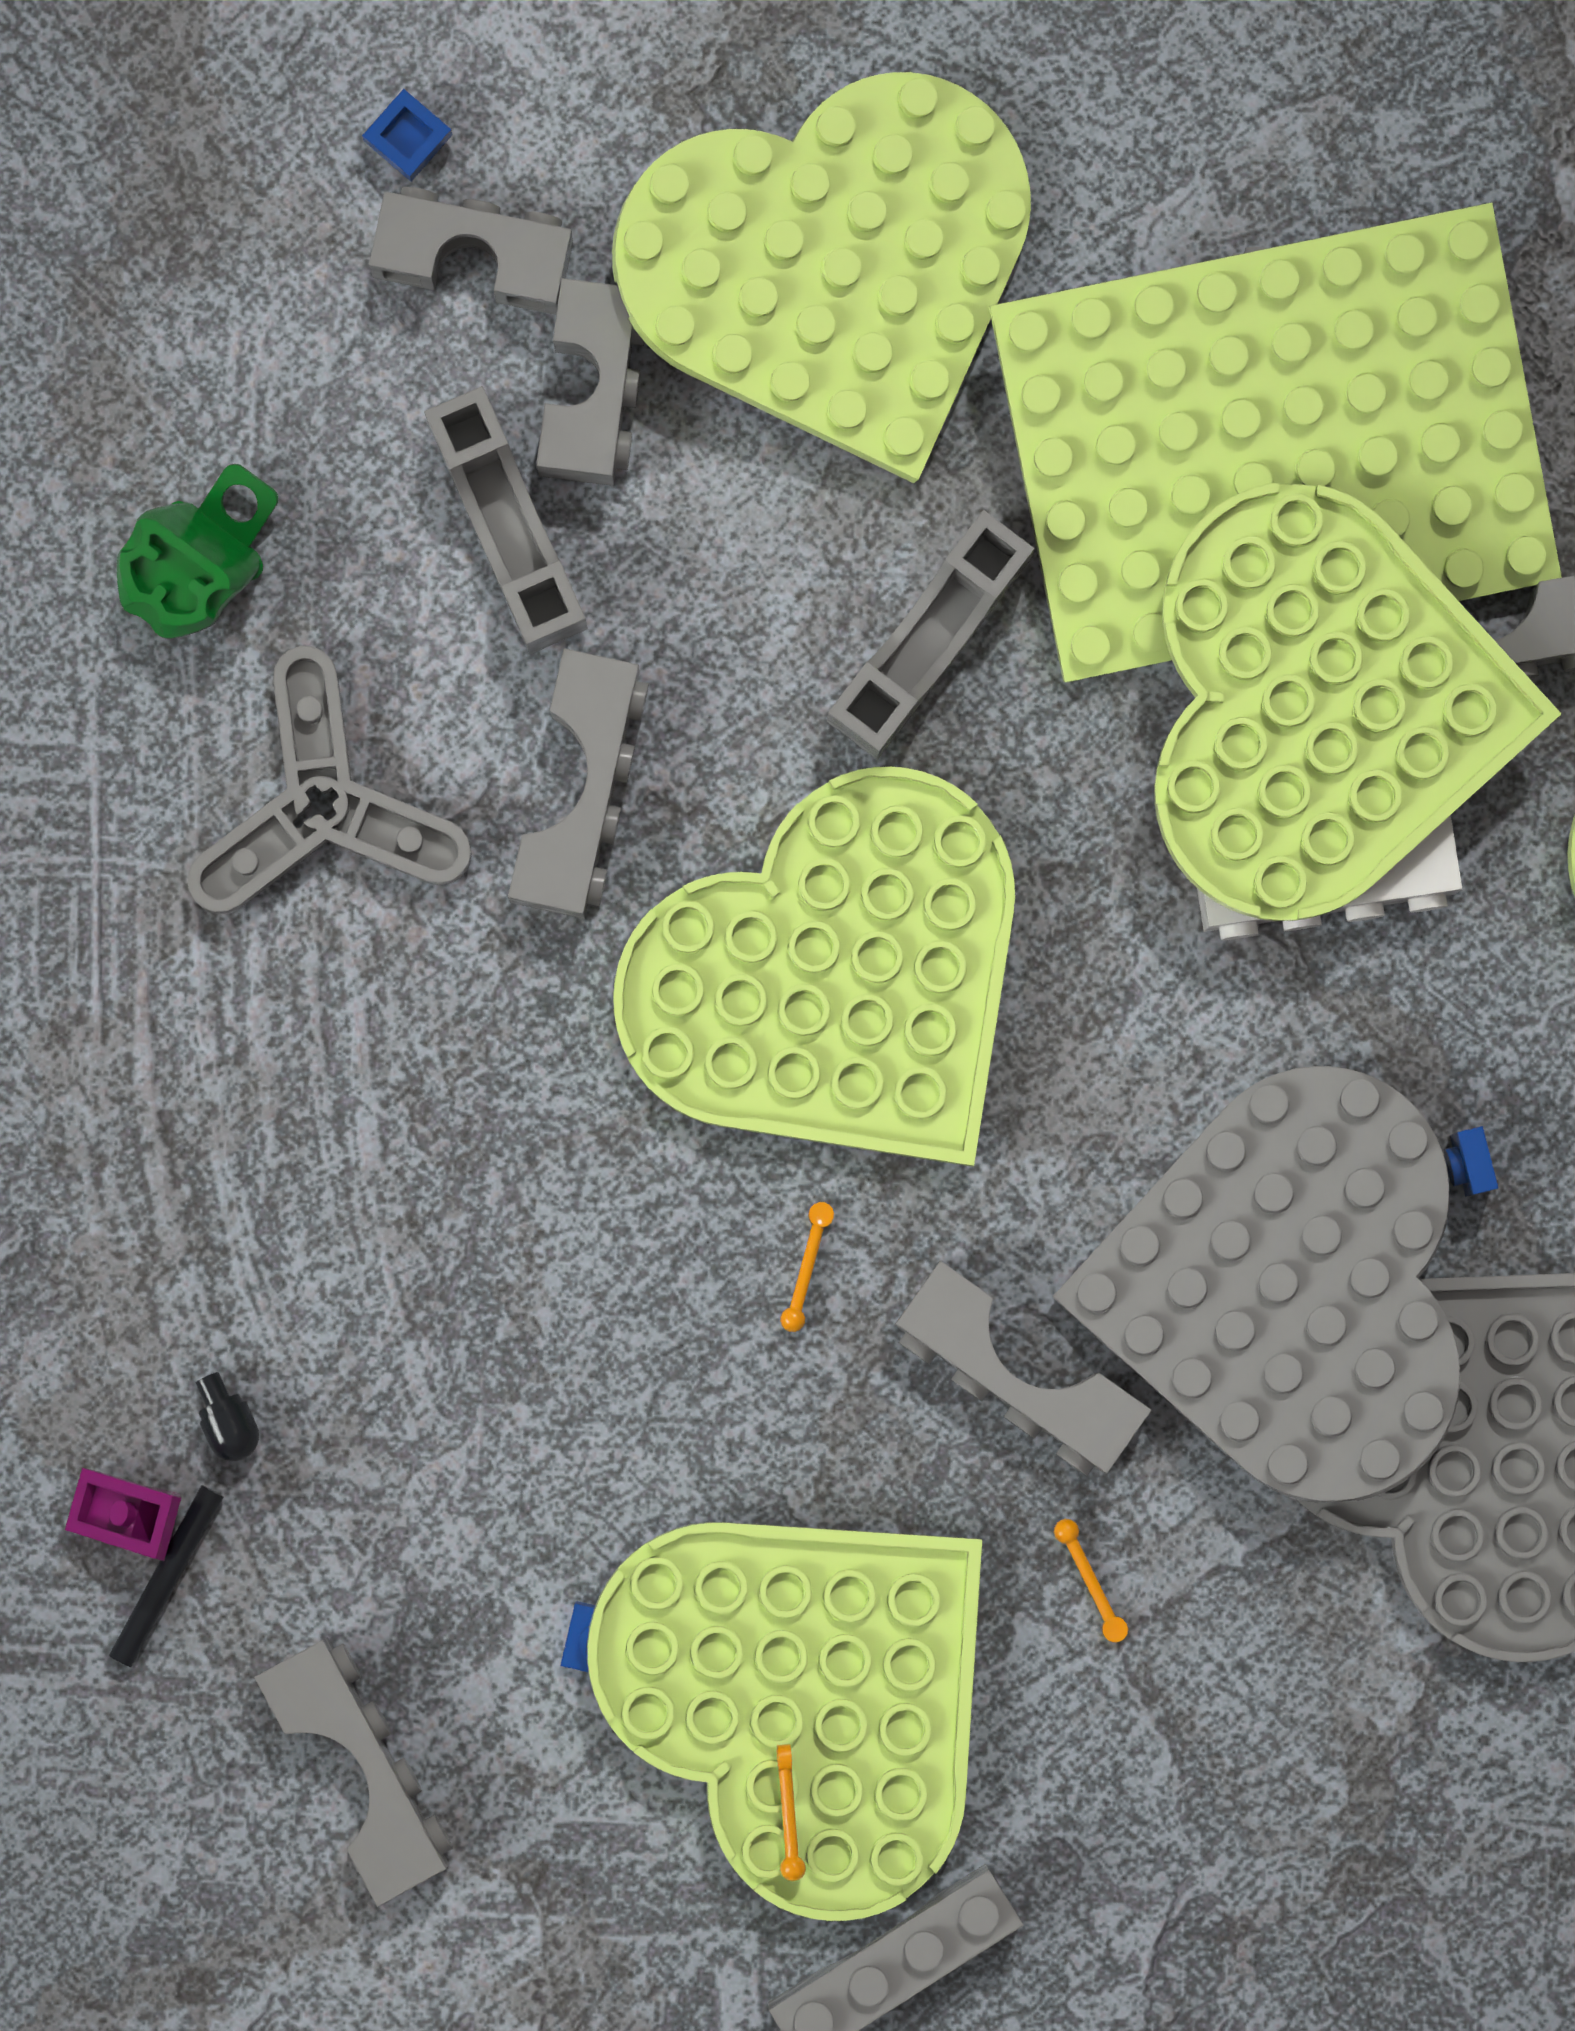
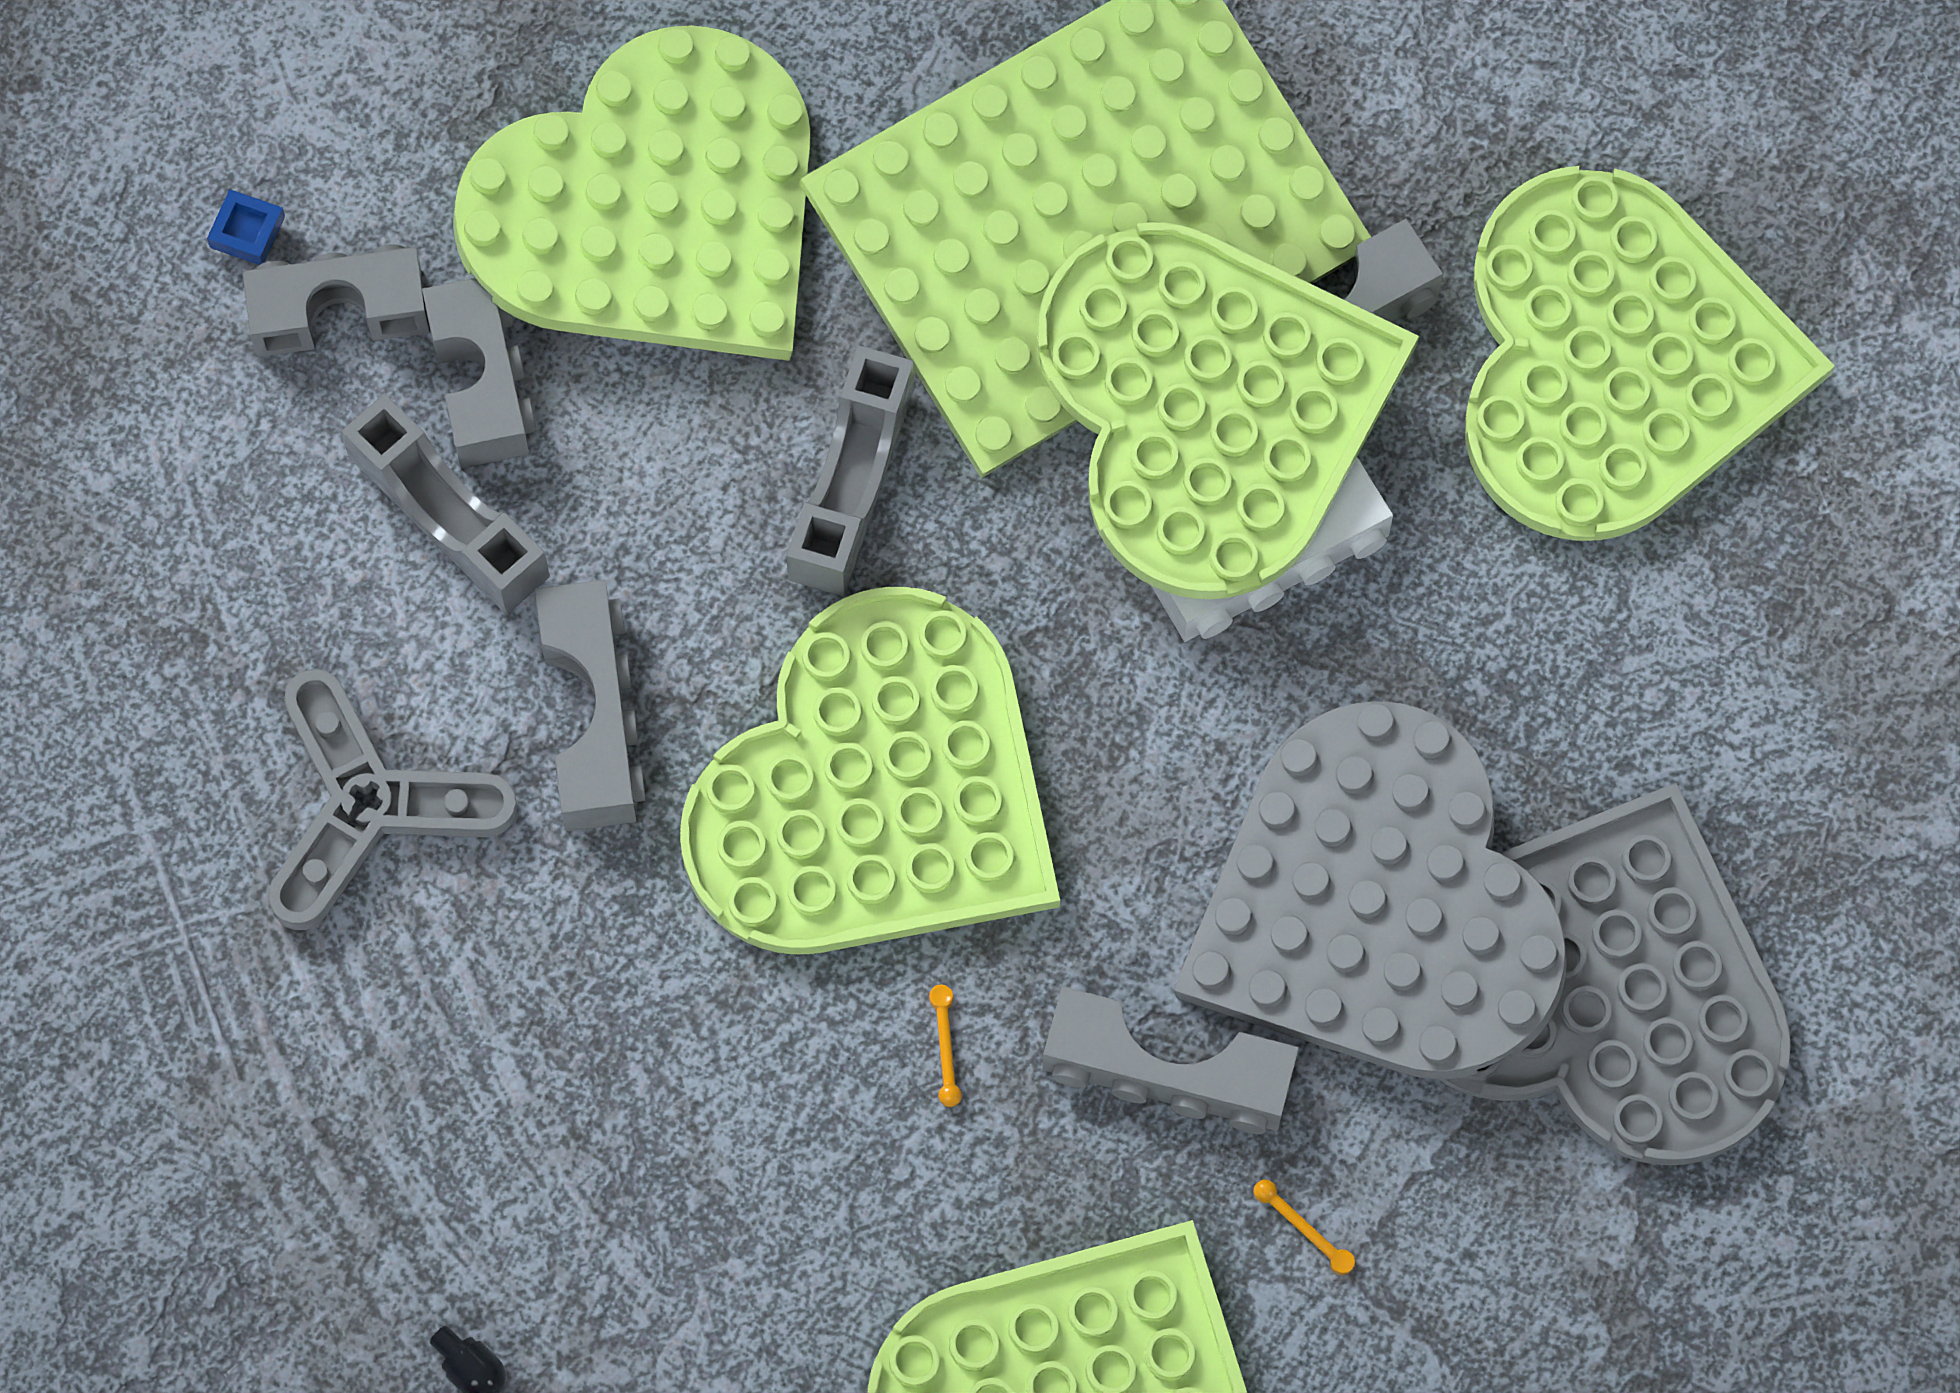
camera: 15 degrees left, 15 degrees down
green piece [117,464,278,639] -> none
blue plate [1444,1126,1498,1197] -> none

